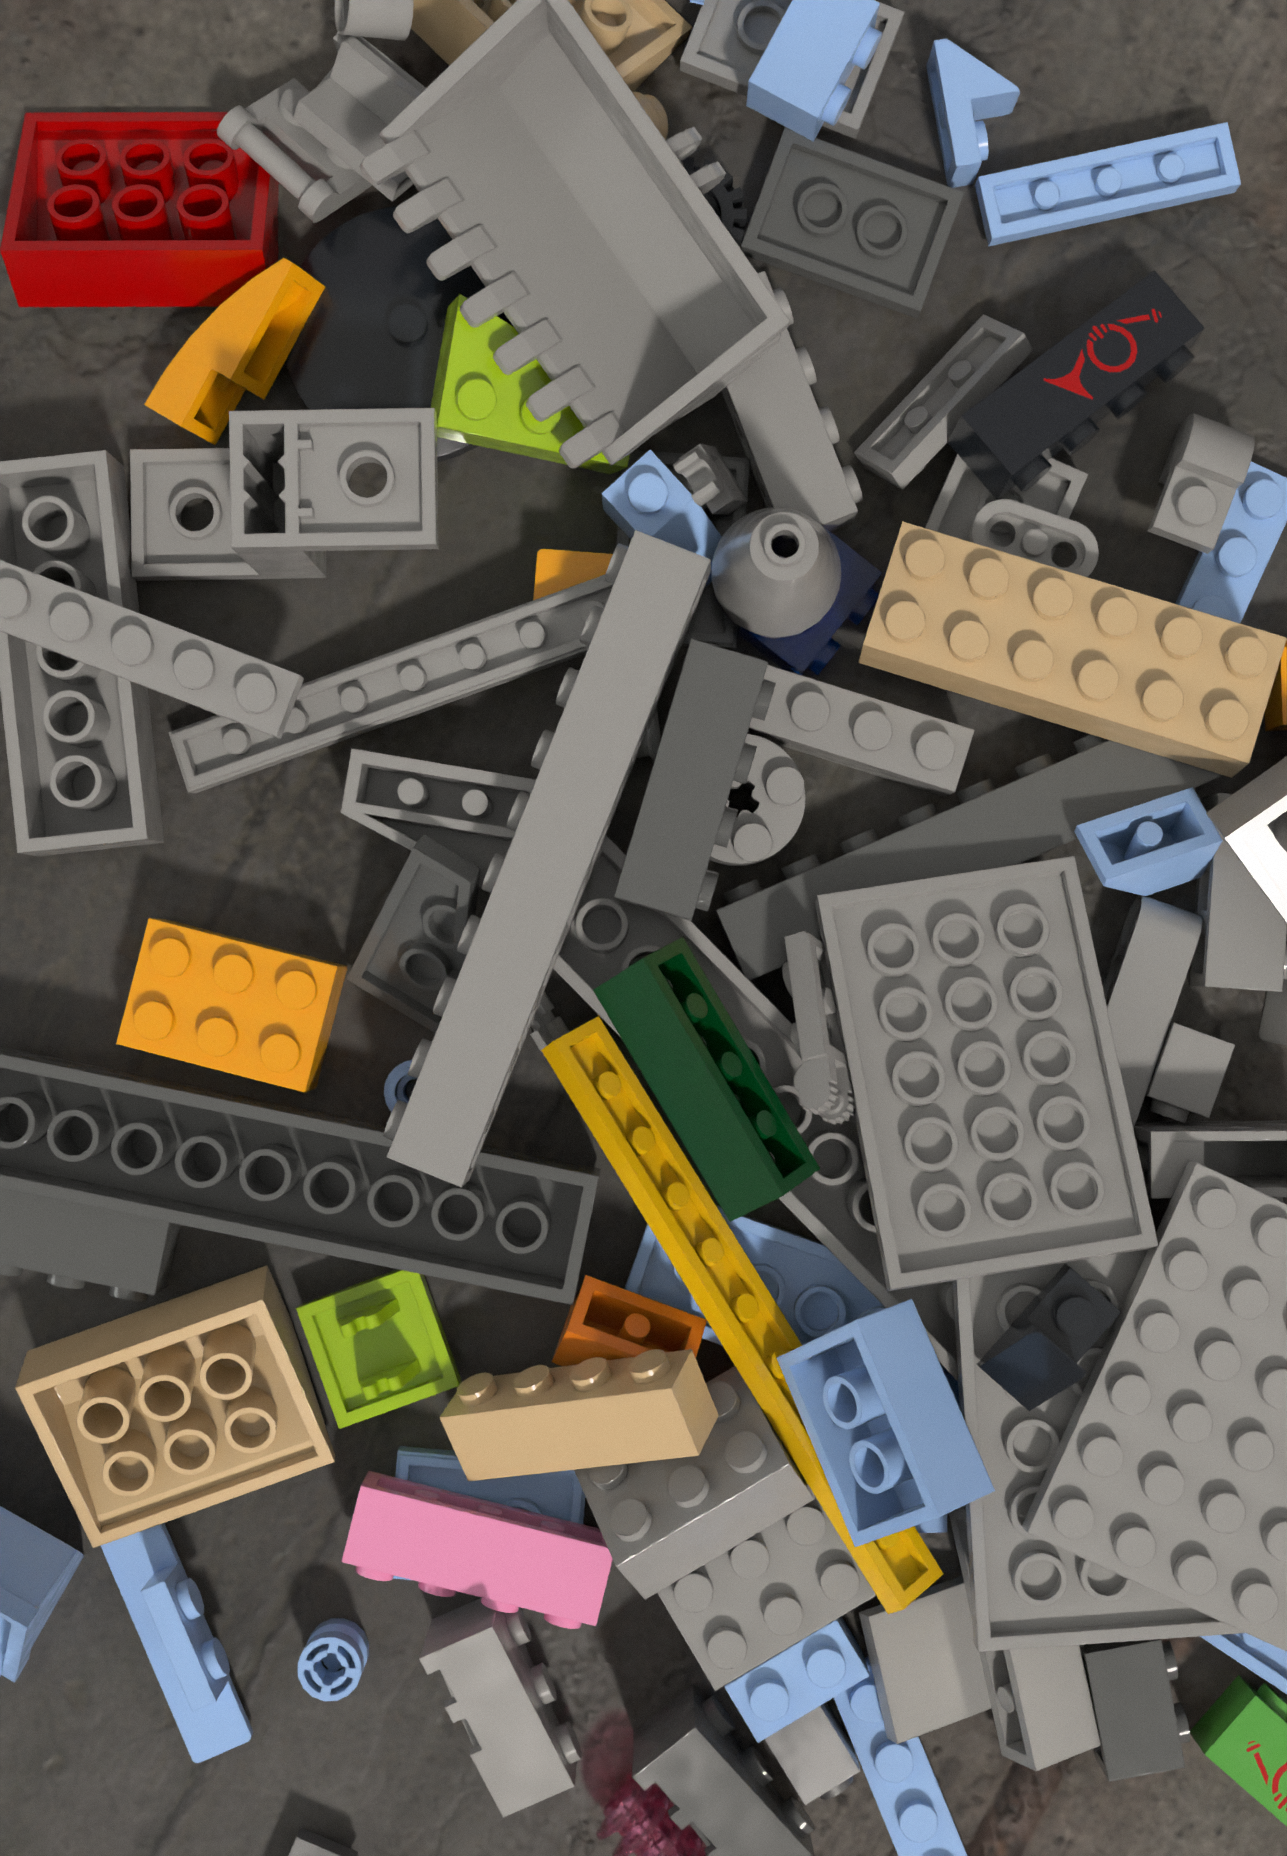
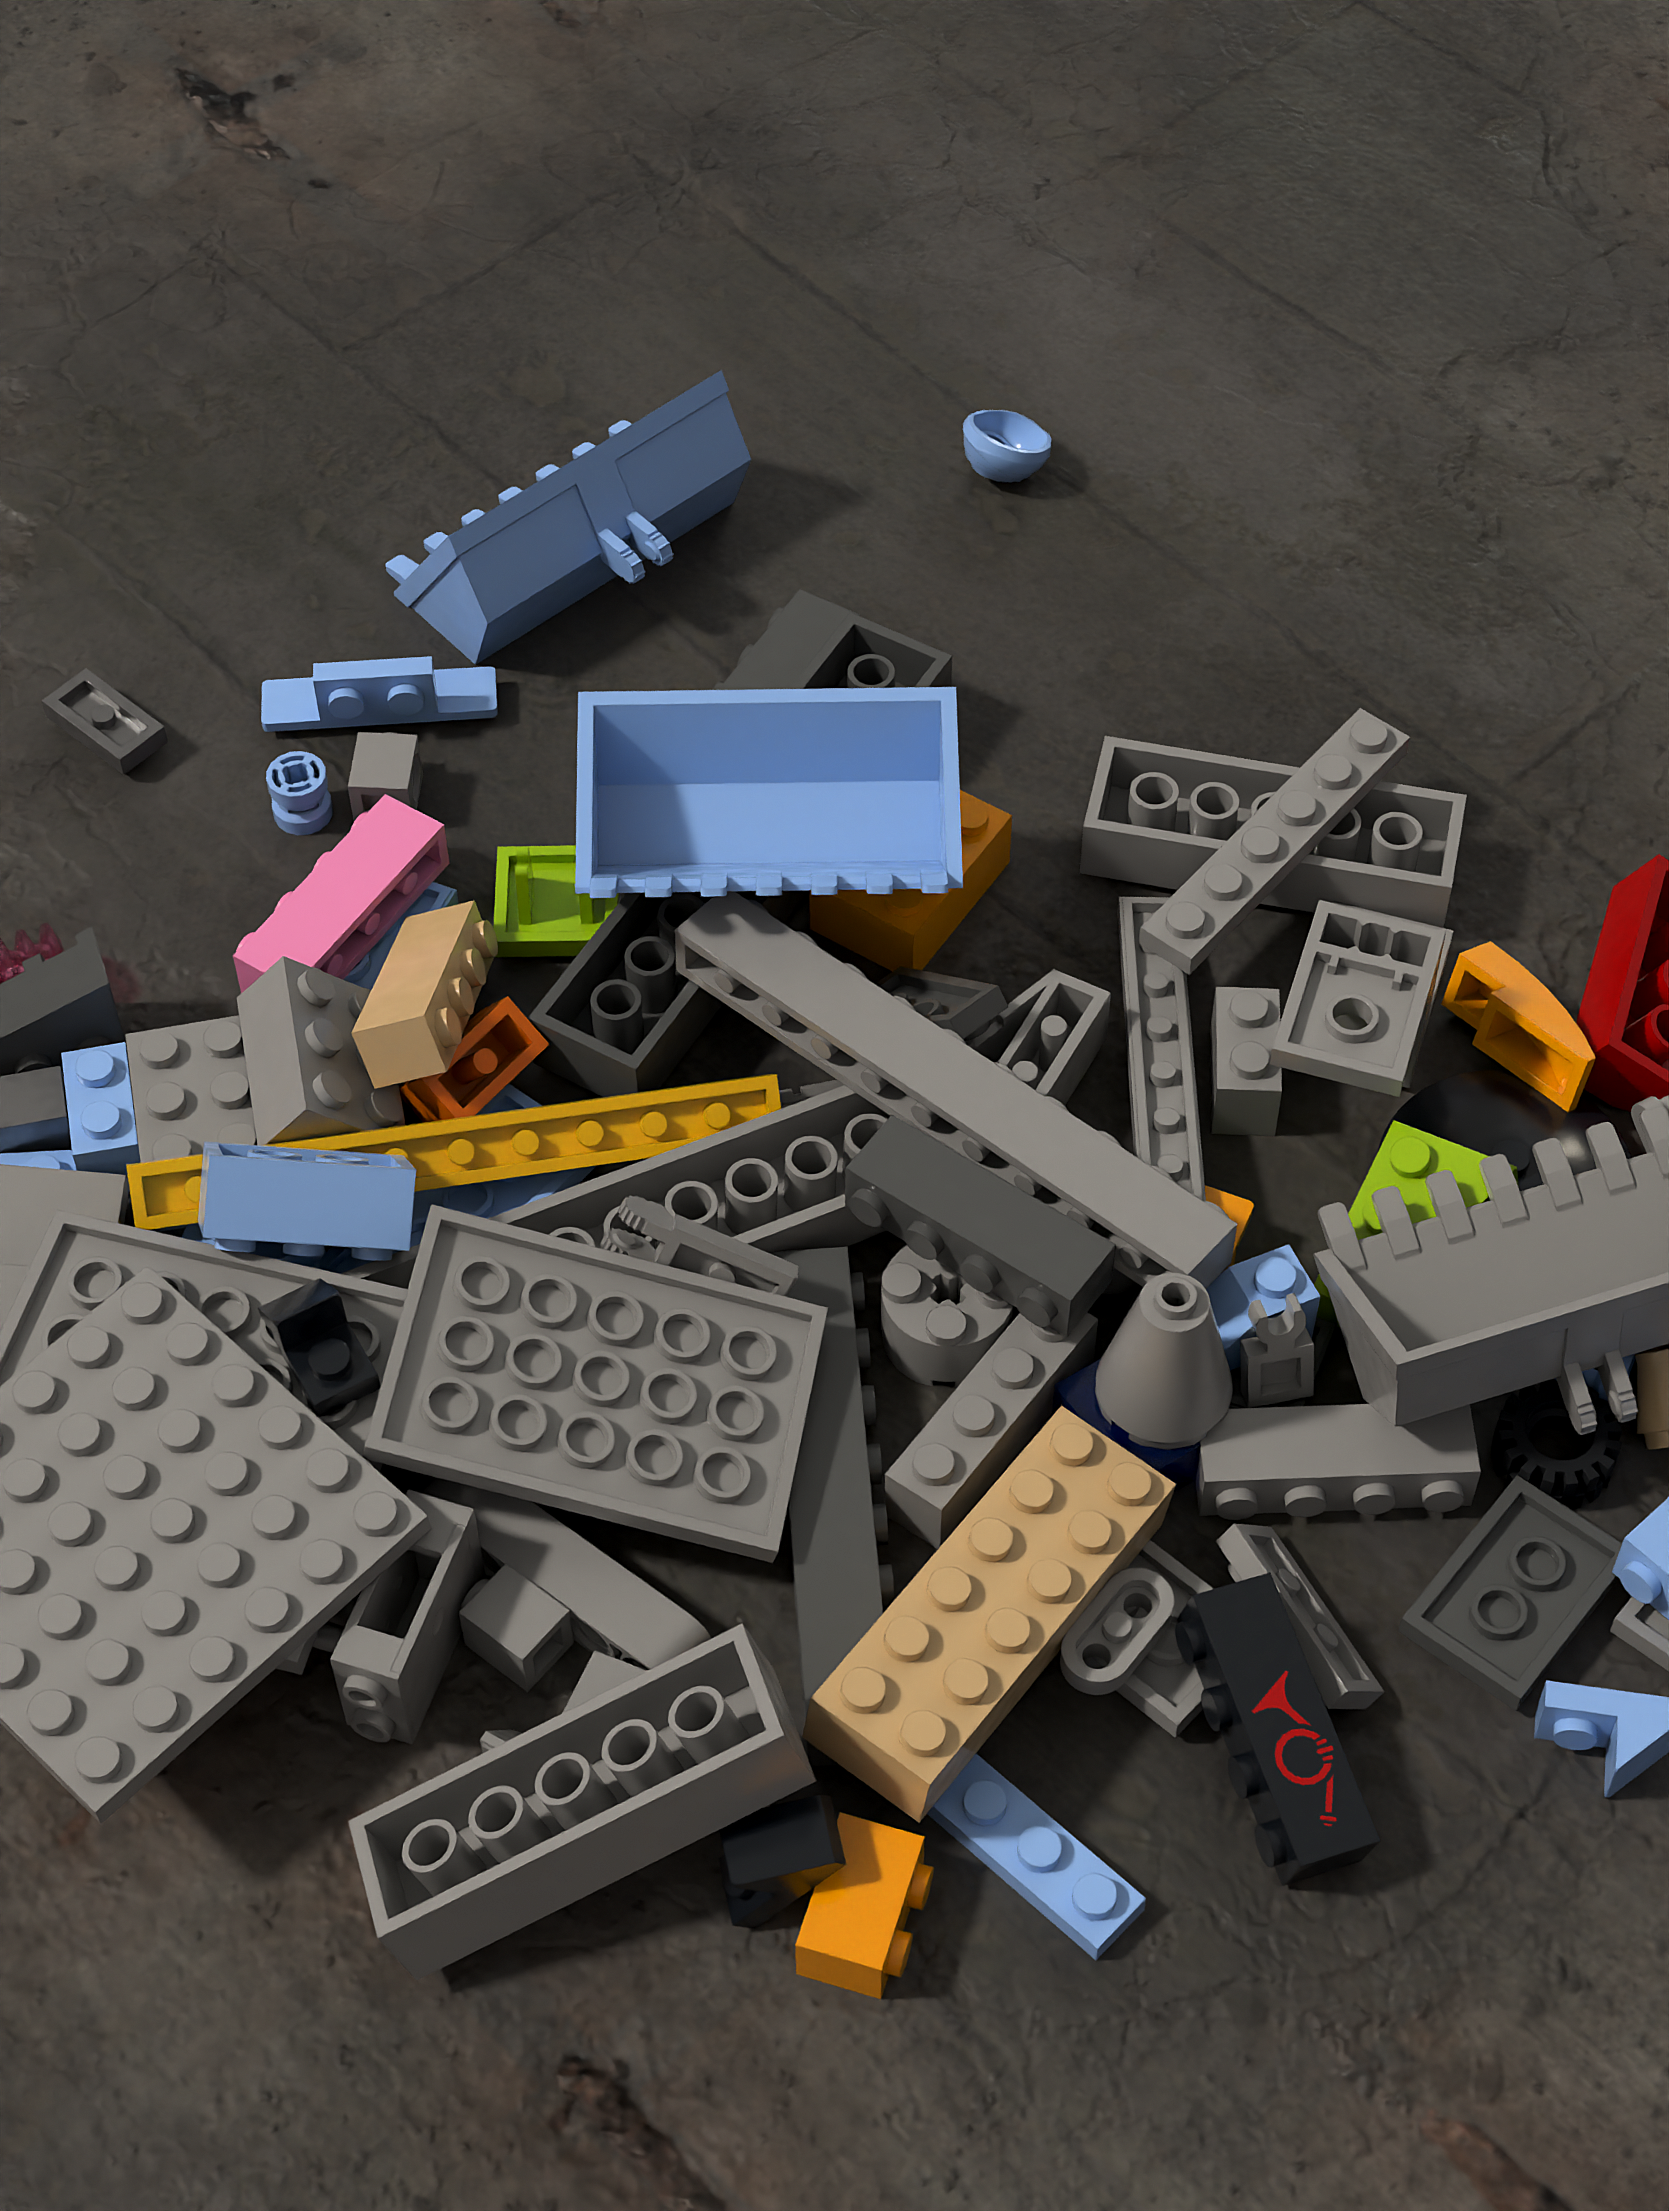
camera: 110 degrees right, 35 degrees down
tan slope [15,1265,335,1548] -> none
light grey wedge [419,1598,582,1818] -> none
dark green brick [593,937,820,1222] -> none
light blue plate [975,122,1241,247] -> none
light blue slope [1074,787,1223,896] -> none
light grey brick [1148,413,1255,554] -> none
none -> light grey brick [348,732,423,821]
none -> light blue piece [575,687,963,898]
none -> light grey brick [1210,987,1282,1136]

